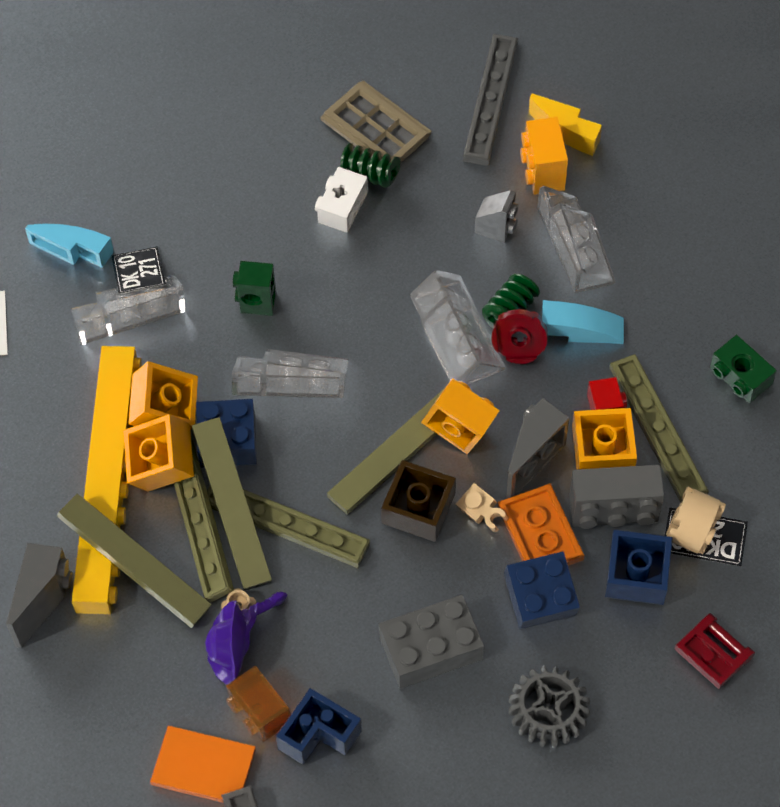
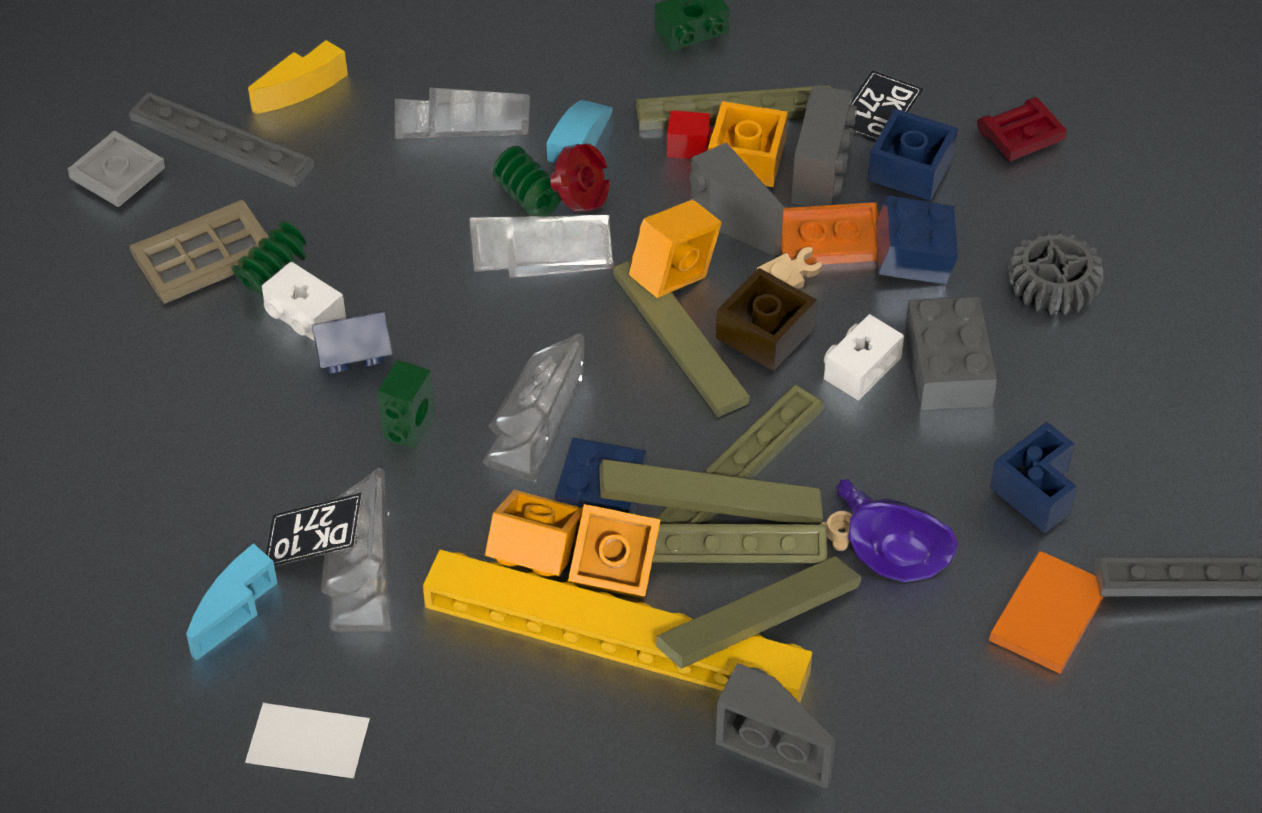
camera: 75 degrees left, 10 degrees down
clear orange brick [226,666,291,742] -> none
flat silver slope [475,190,519,243] -> none
light orange brick [520,117,568,195] -> none
tan brick [666,486,726,555] -> none
none -> light grey plate [67,130,165,207]
none -> brick [311,311,392,373]
none -> white brick [824,314,904,401]

